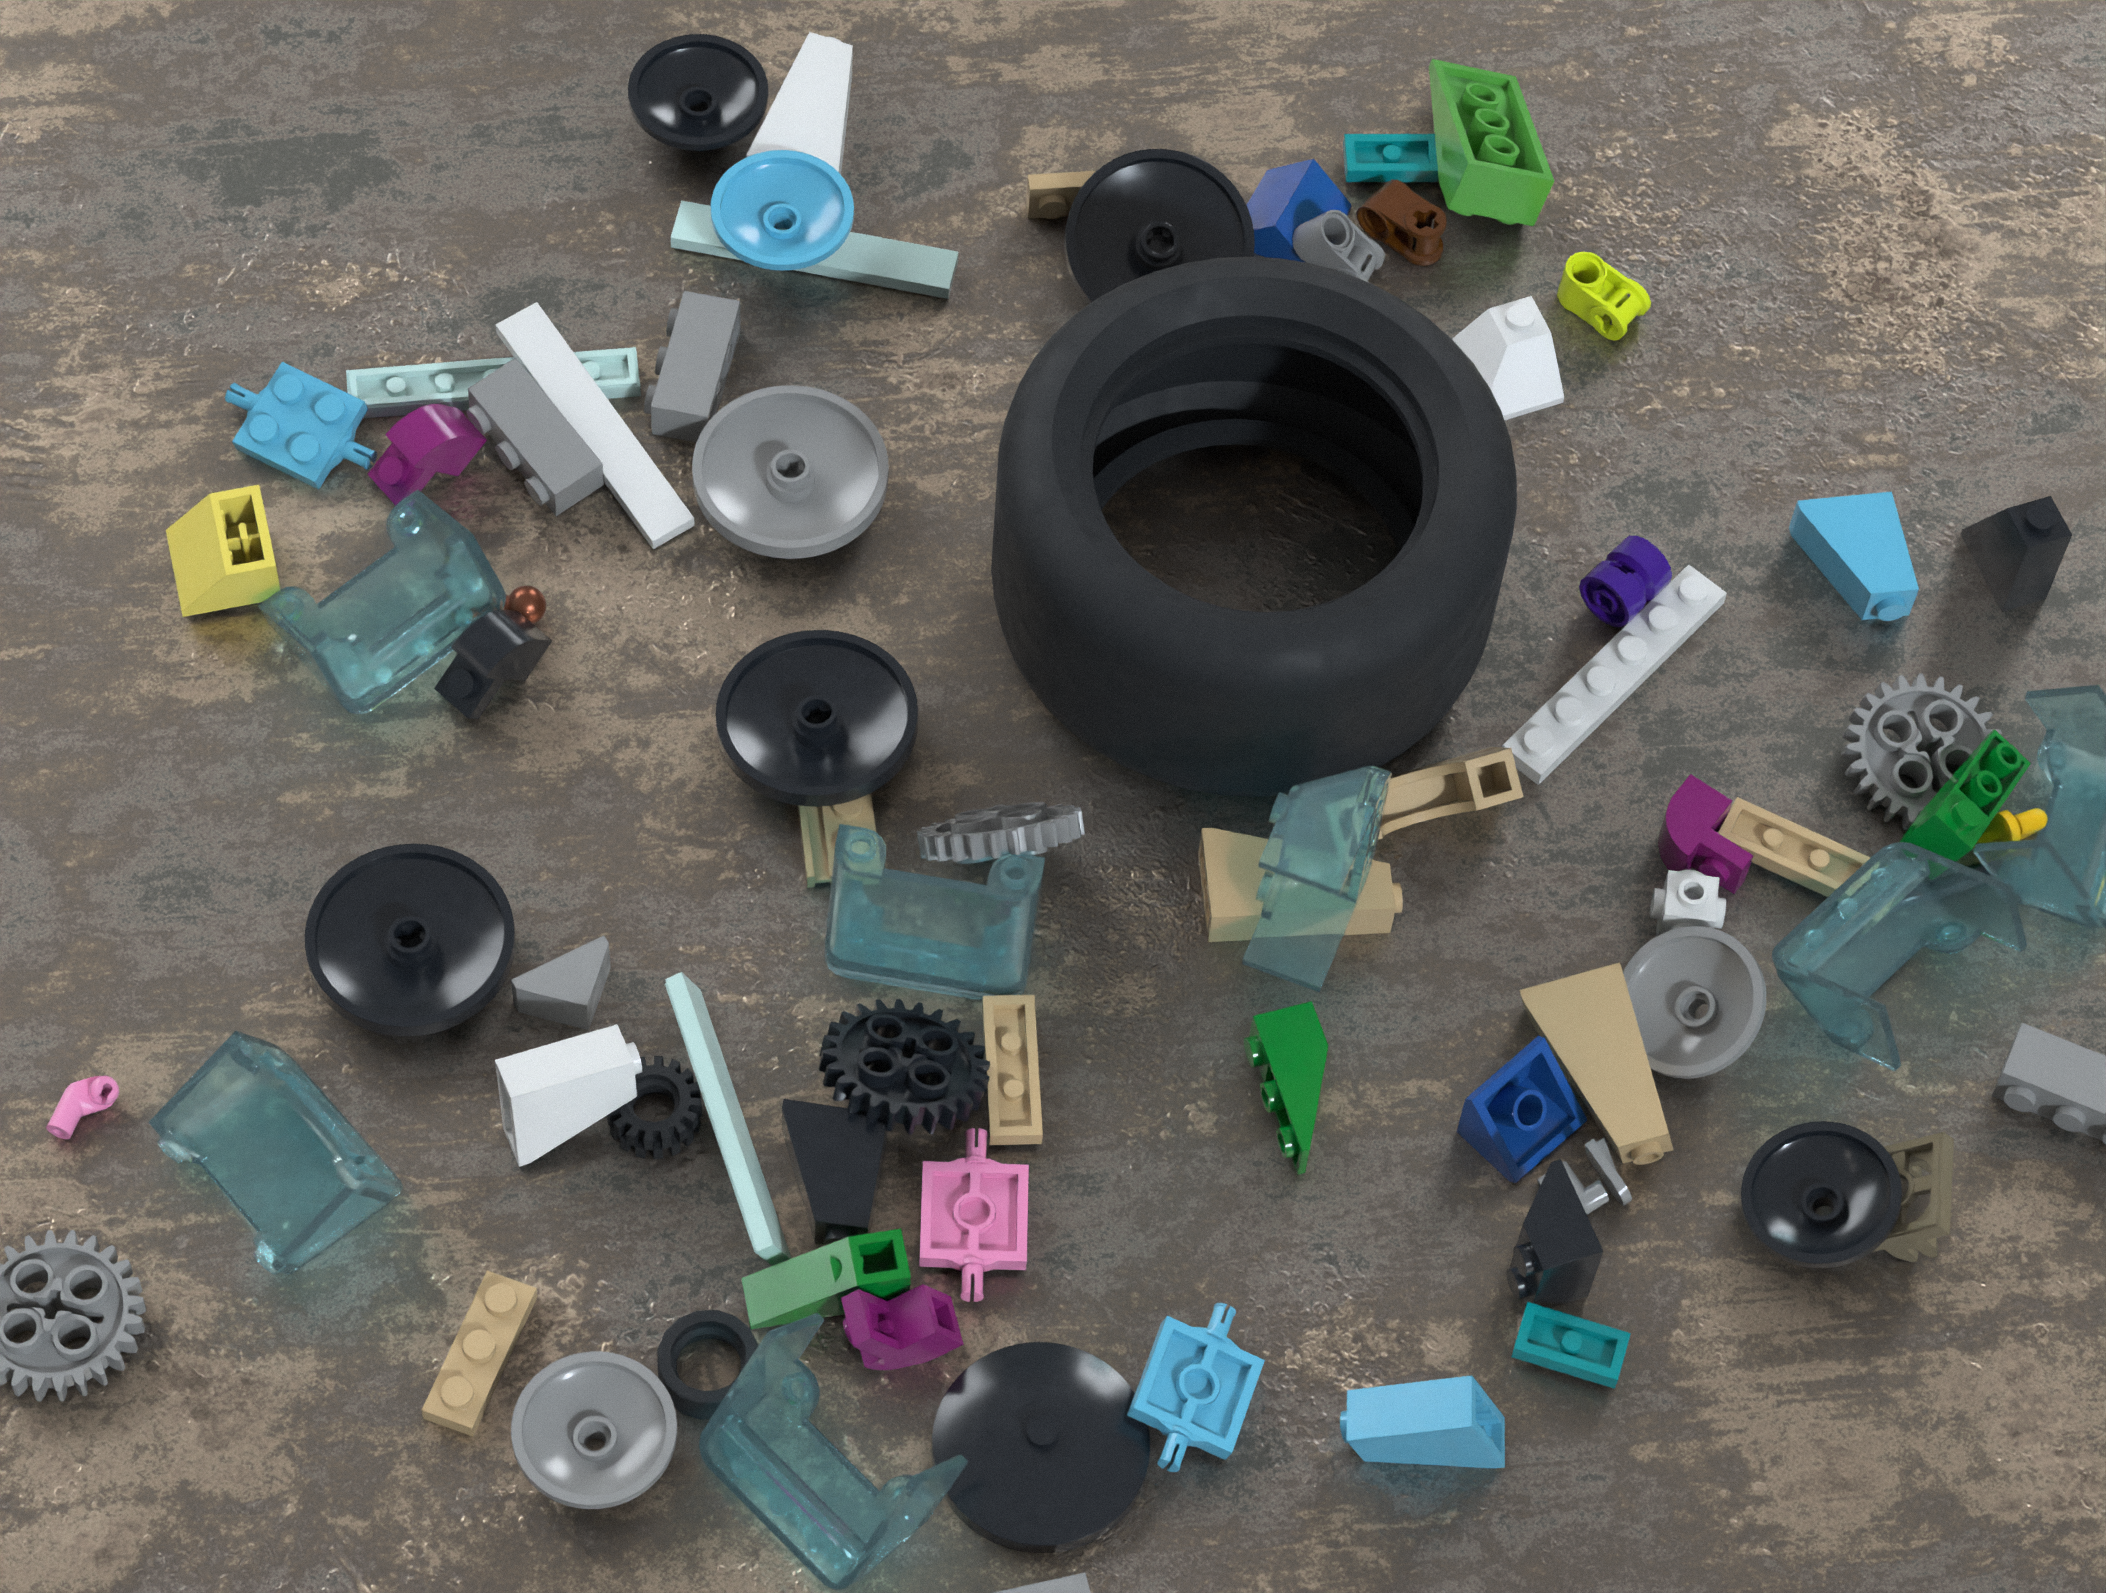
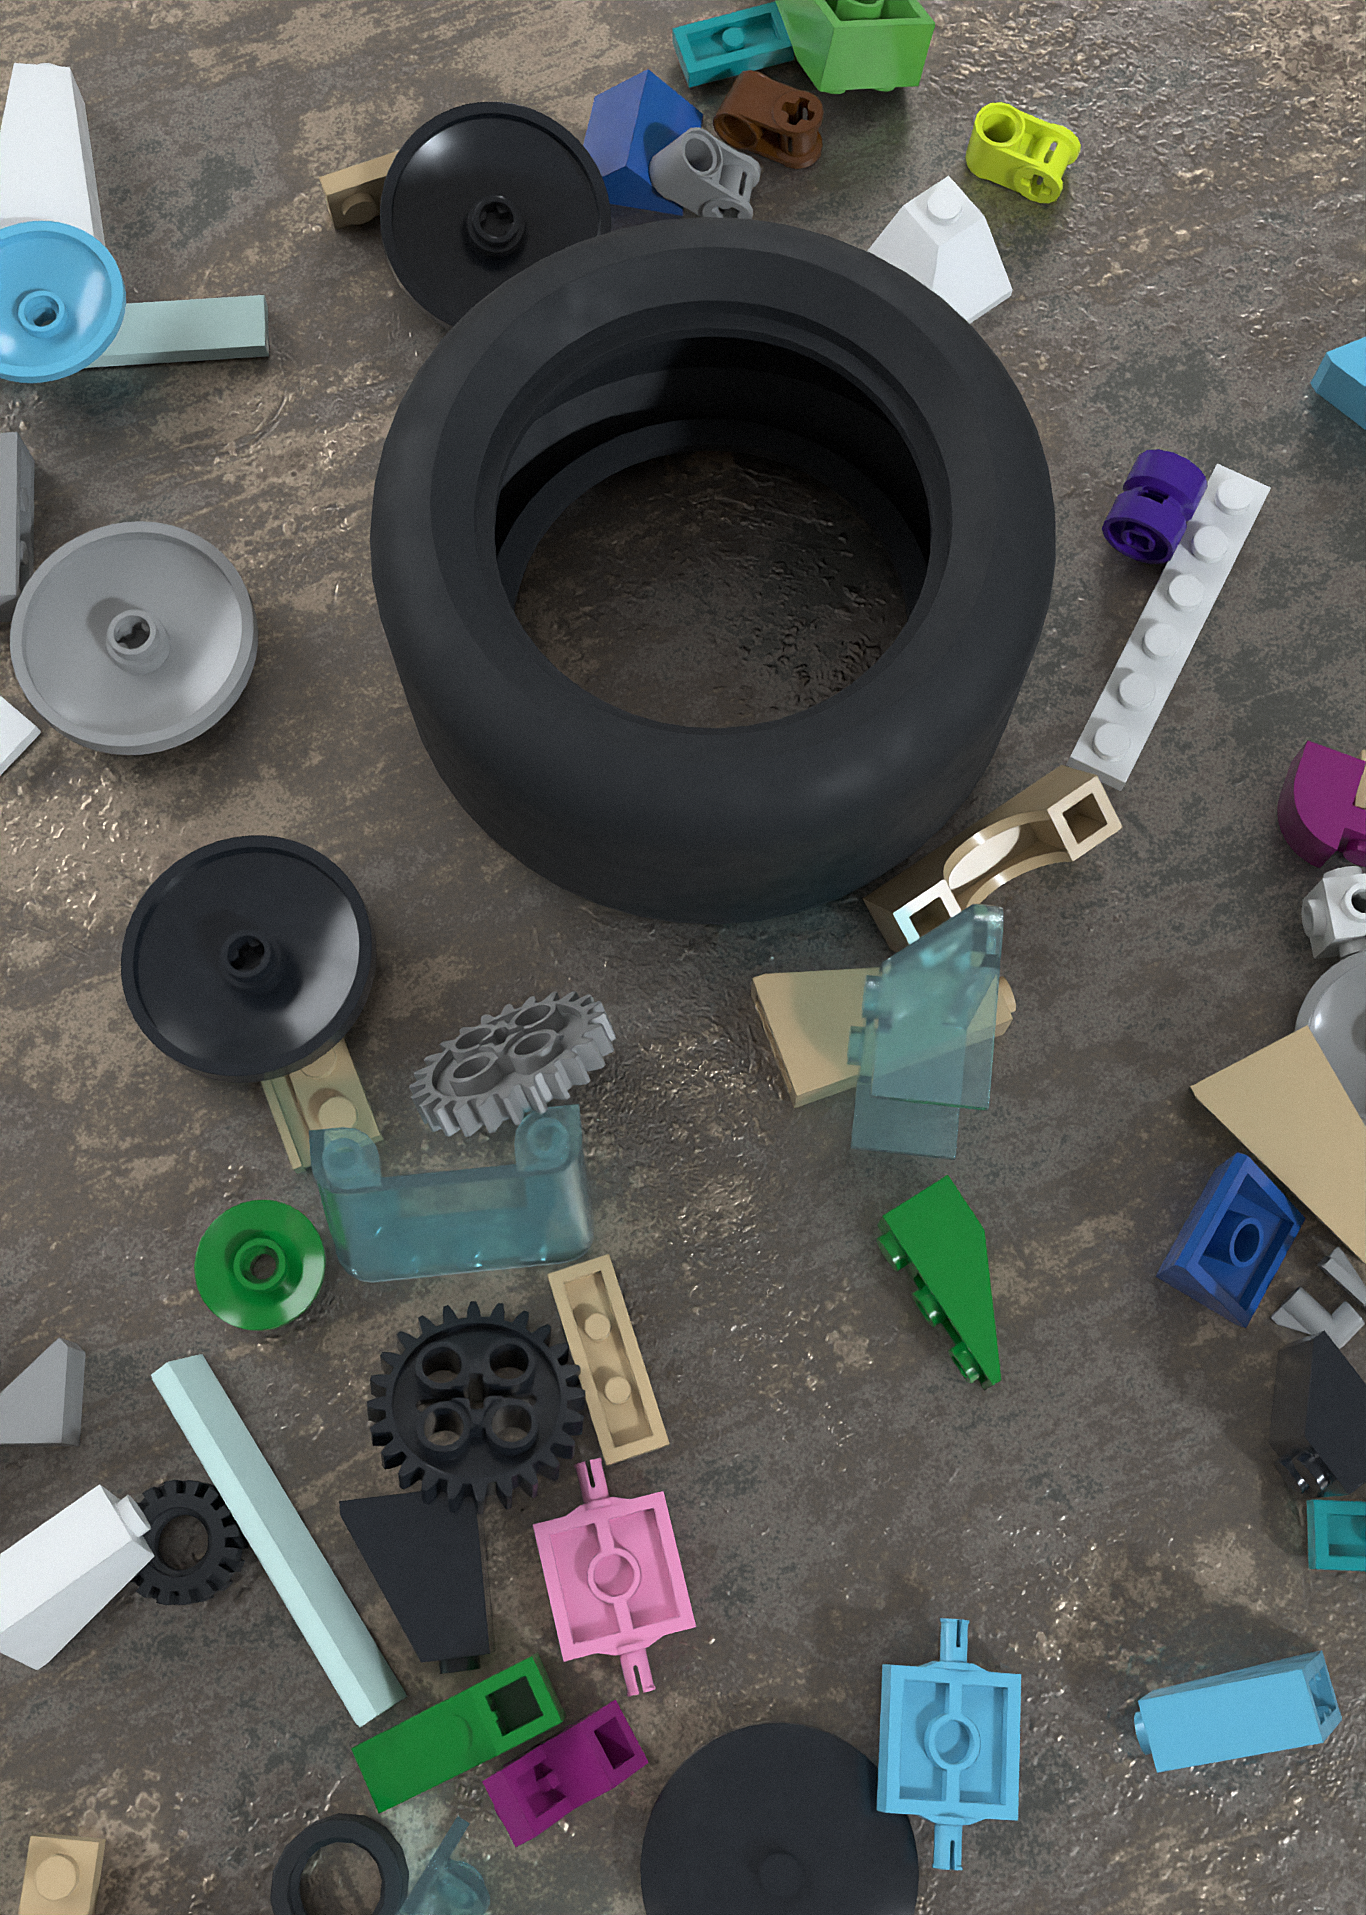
camera: 10 degrees left, 15 degrees up
none -> green dish [194,1200,326,1331]

